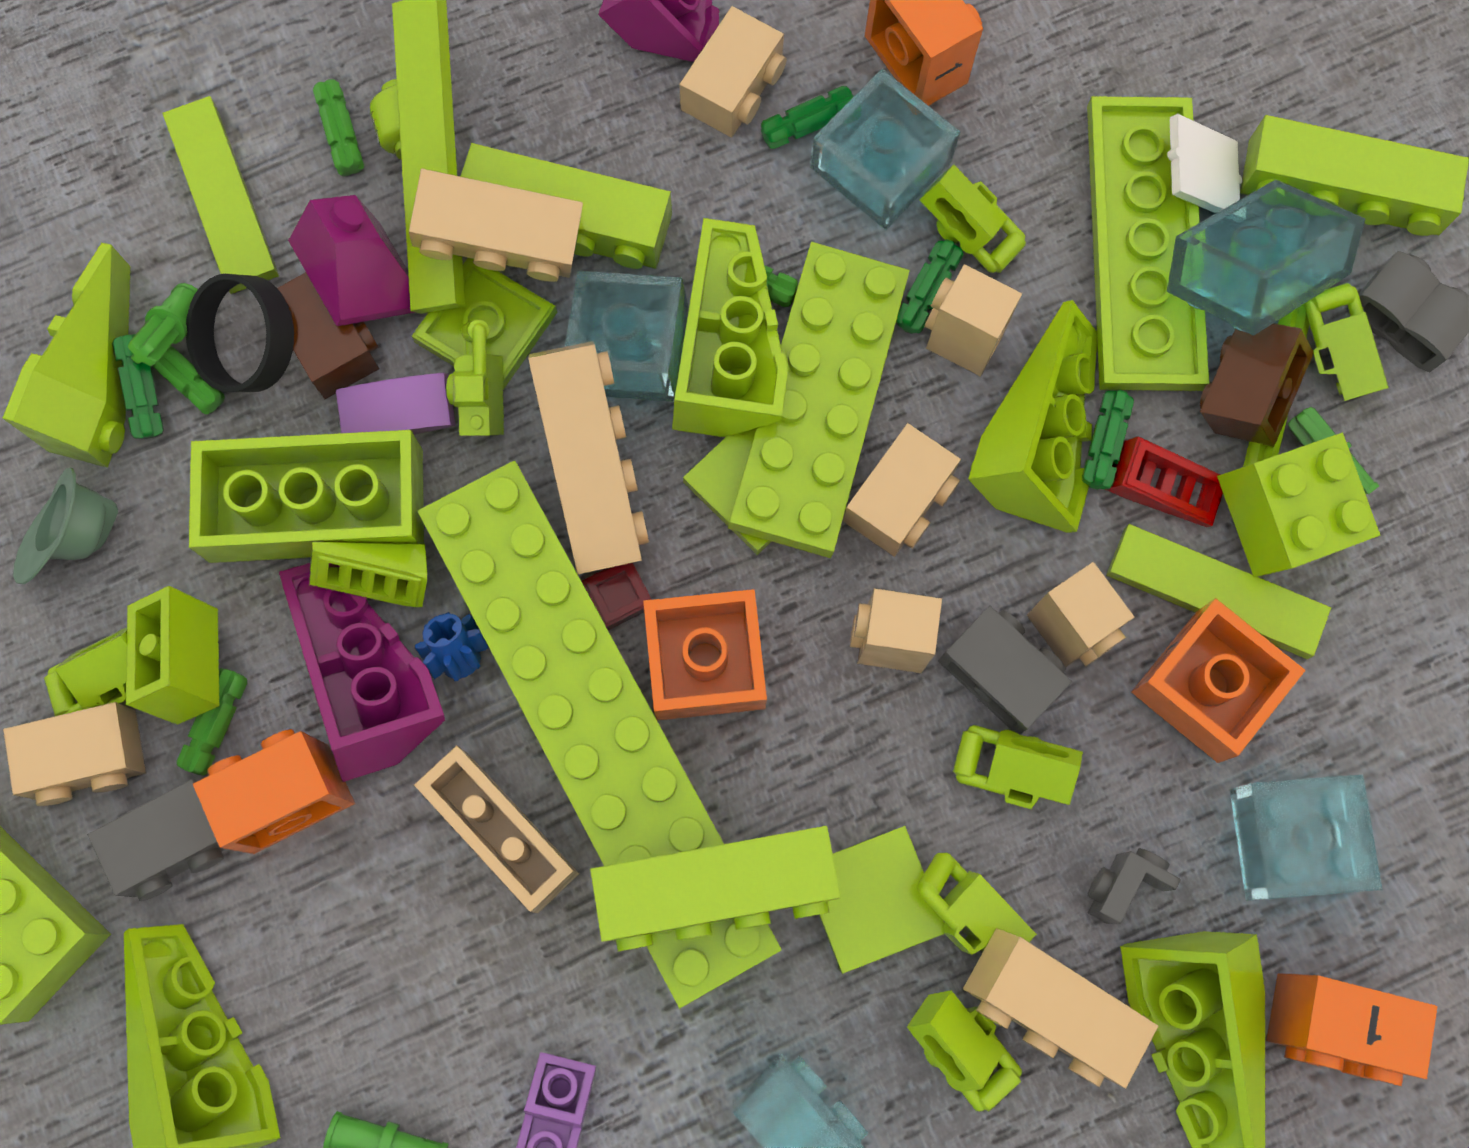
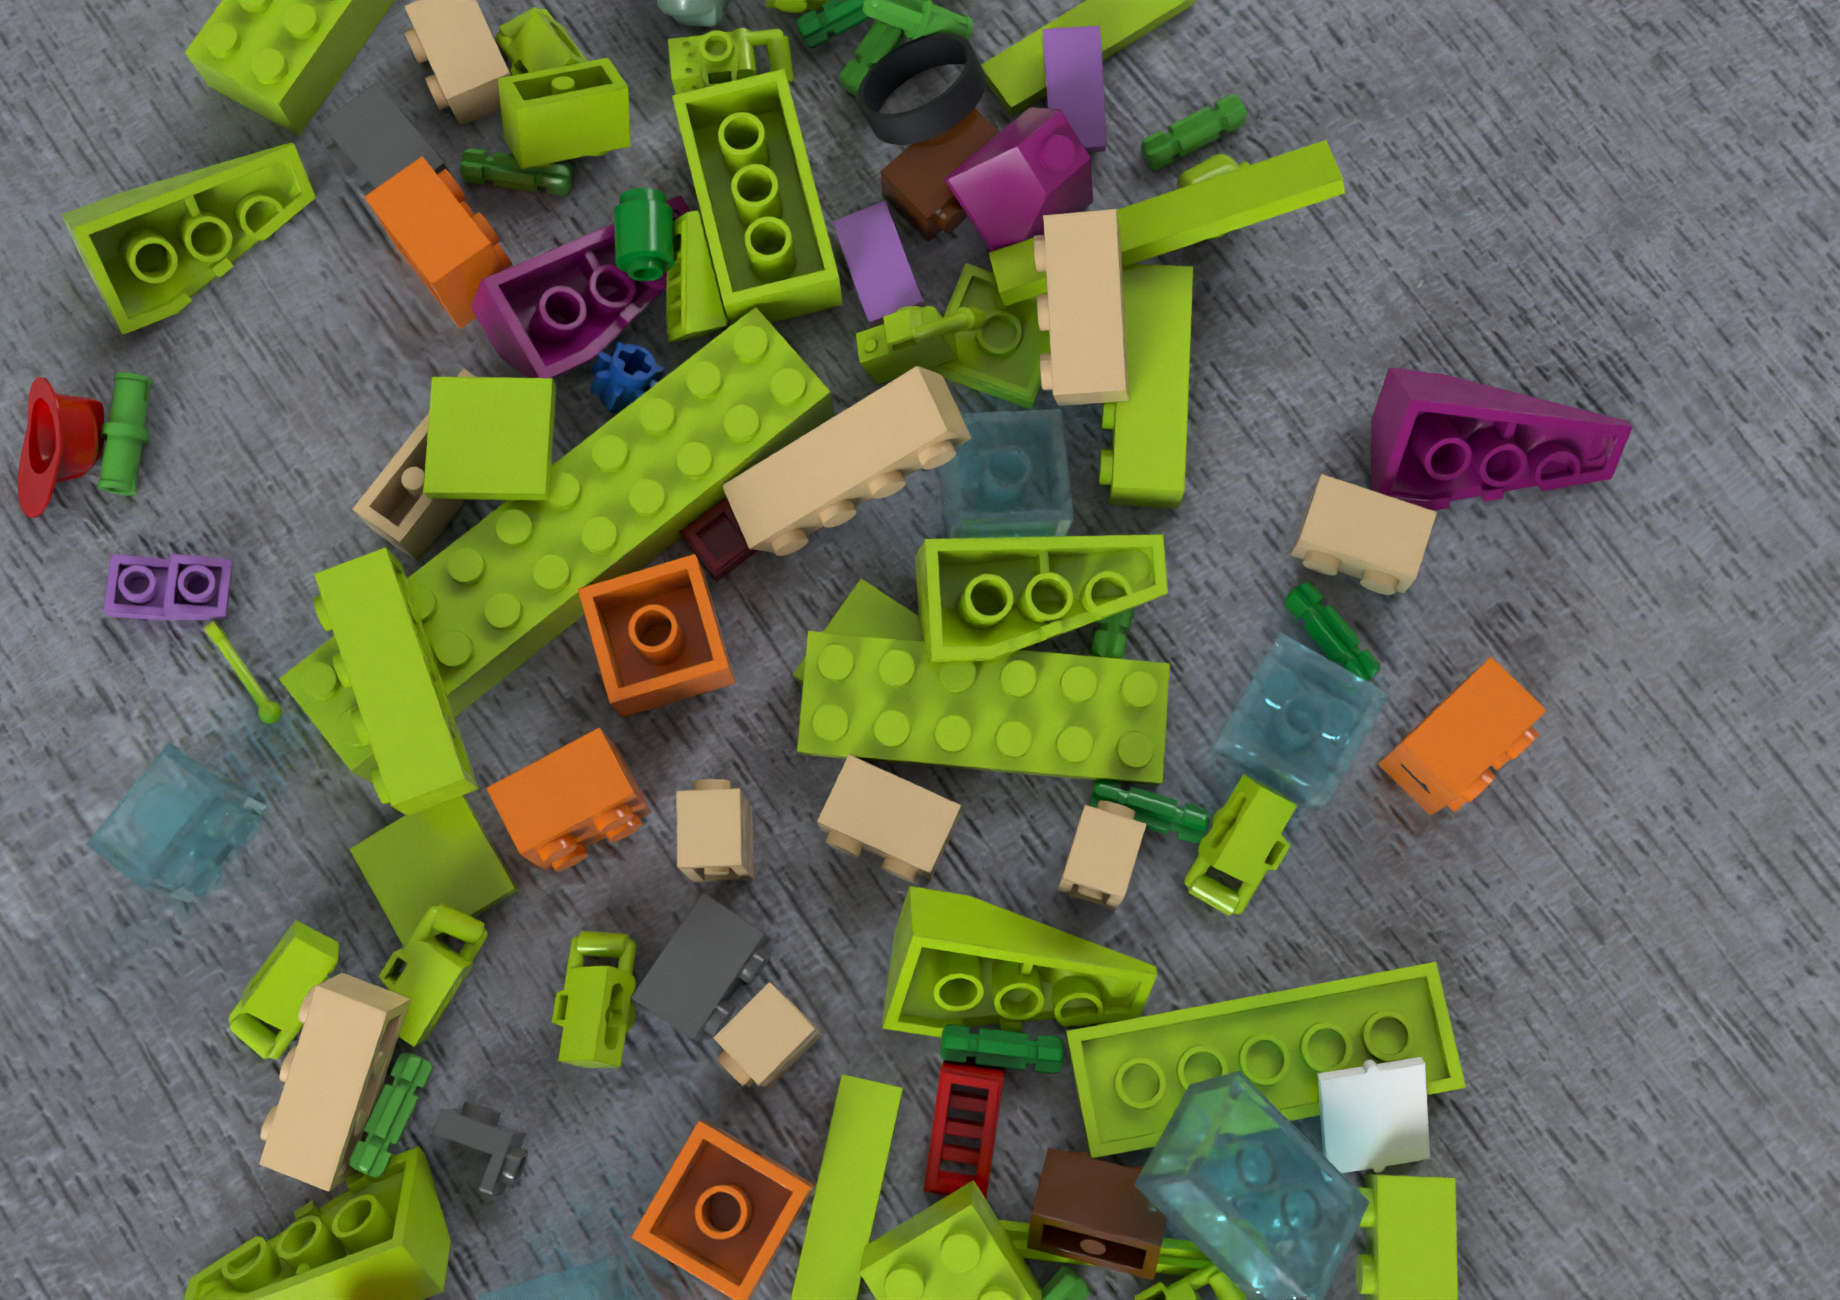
camera: 85 degrees right, 0 degrees up
none -> lime hinge [203,619,282,724]
none -> bright green axle [349,1052,433,1178]
none -> lime tile [423,377,556,500]
none -> orange brick [486,727,652,872]
none -> green brick [614,188,675,281]
none -> lime piece [668,28,794,94]
none -> medium lavender slope [1042,26,1106,152]

